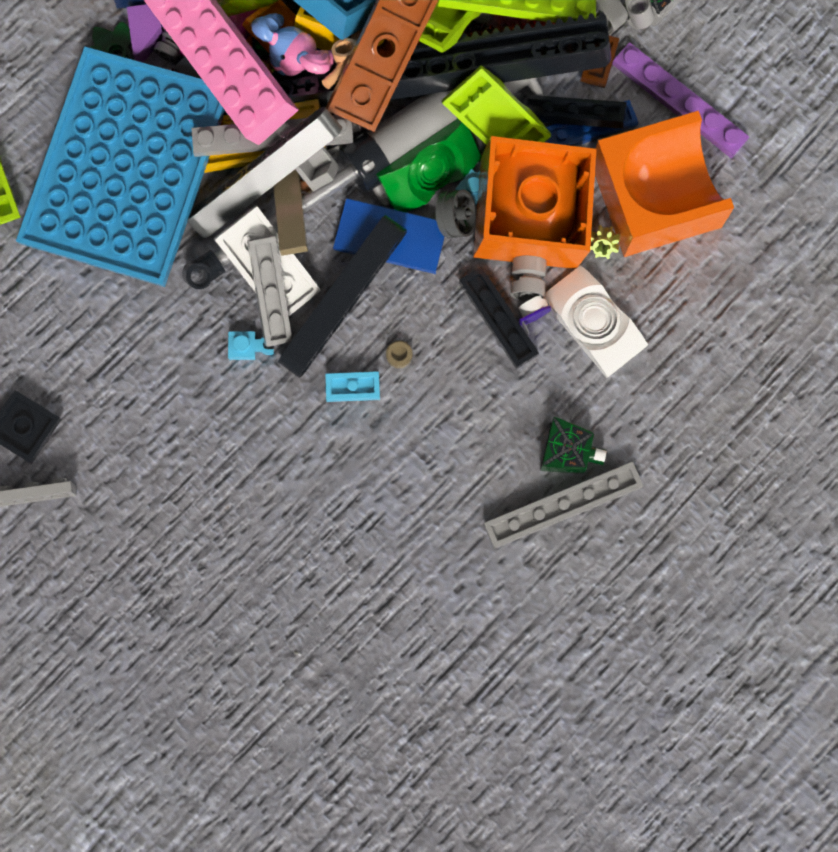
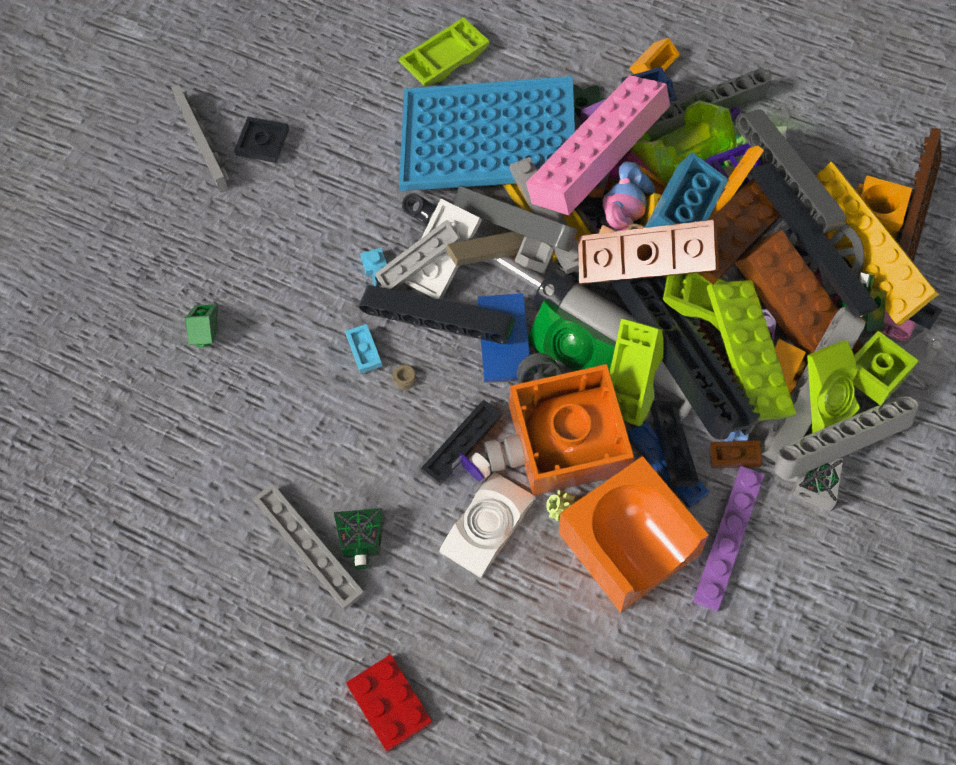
camera: 80 degrees right, 15 degrees down
none -> slope [185,304,218,347]
none -> red plate [346,654,432,753]

